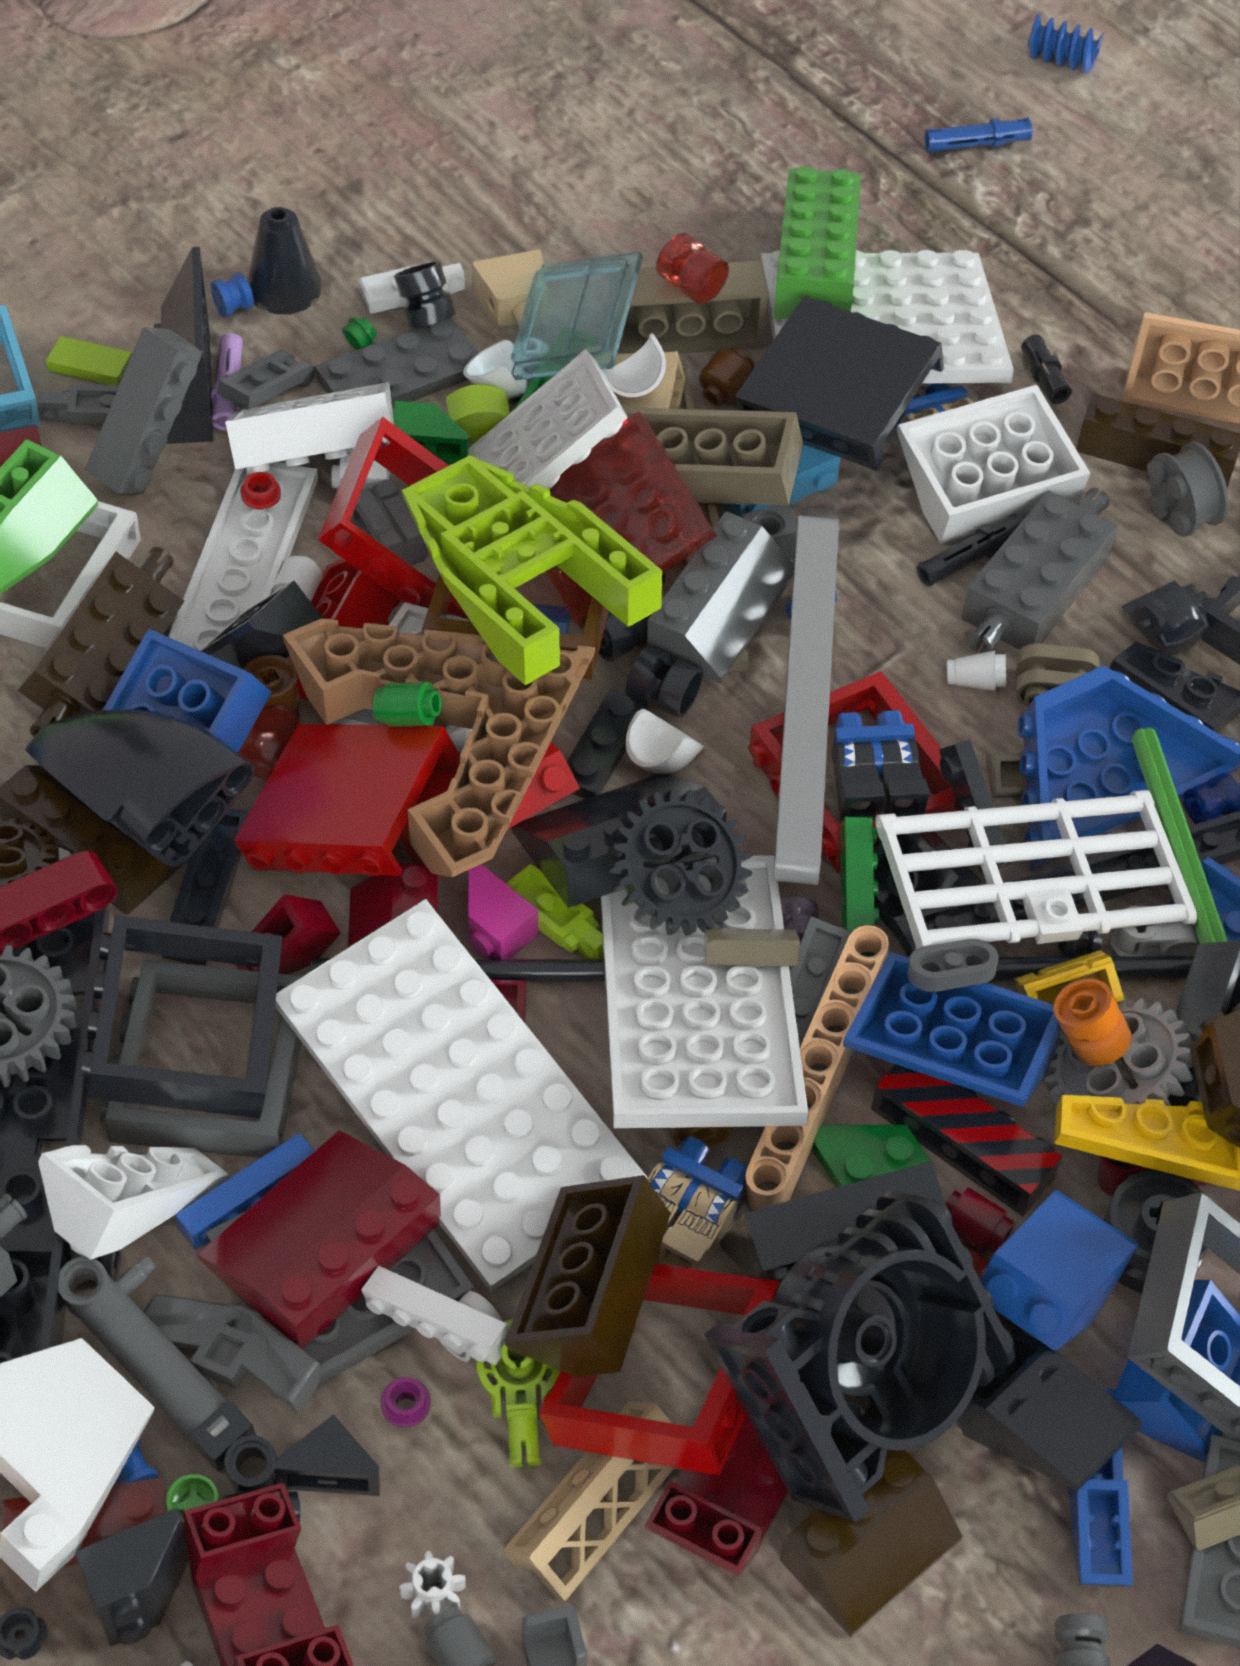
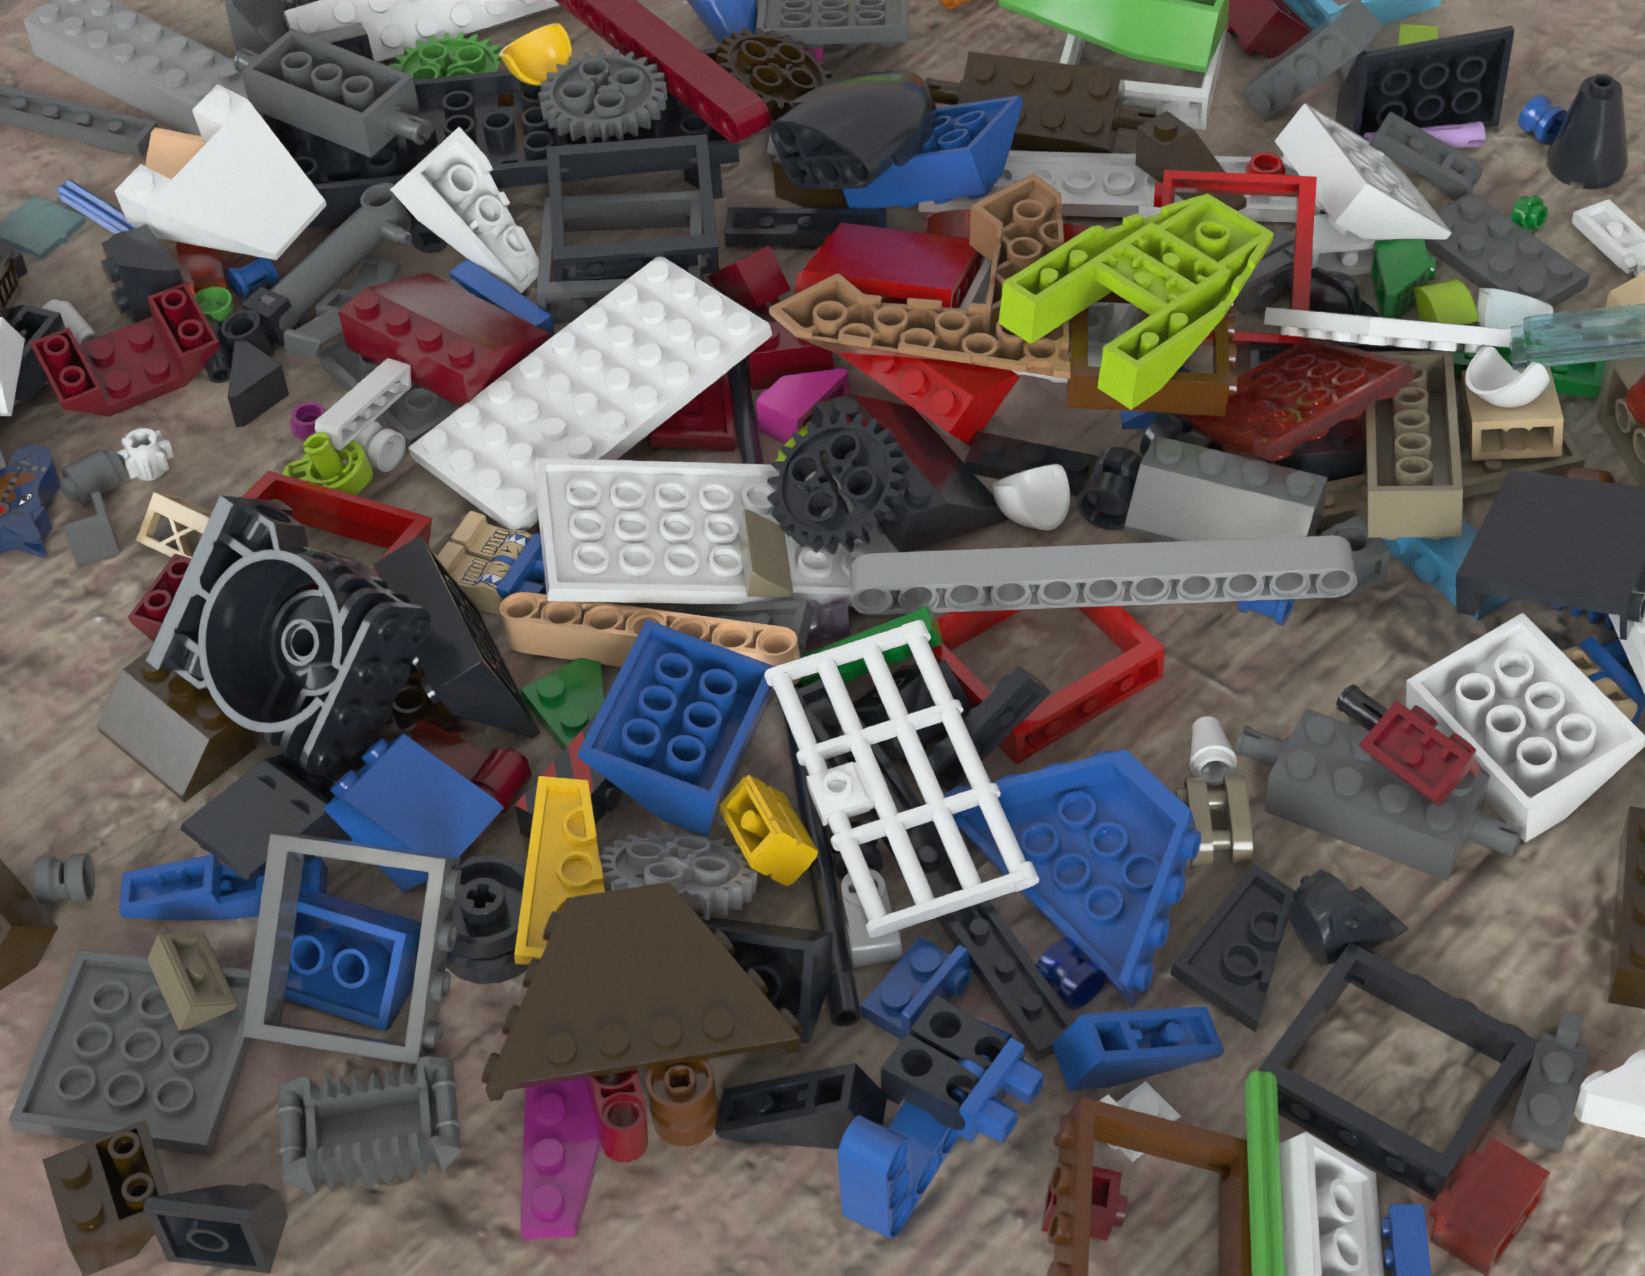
camera: 90 degrees right, 5 degrees down
black slope [201,580,324,669] -> none
green brick [373,682,442,727] -> none
black wheel [394,261,456,328] -> none
dark brown slope [504,1175,671,1377] -> none
black hips [831,710,930,822] -> none
dark grey plate [907,939,999,992] -> none
orange wheel [1053,979,1132,1066] -> none
bright green axle [1132,727,1228,944] -> none
dark grey wheel [1147,442,1229,537] -> none
none -> dark brown slope [1135,111,1247,211]
none -> dark red bracket [1359,700,1481,807]

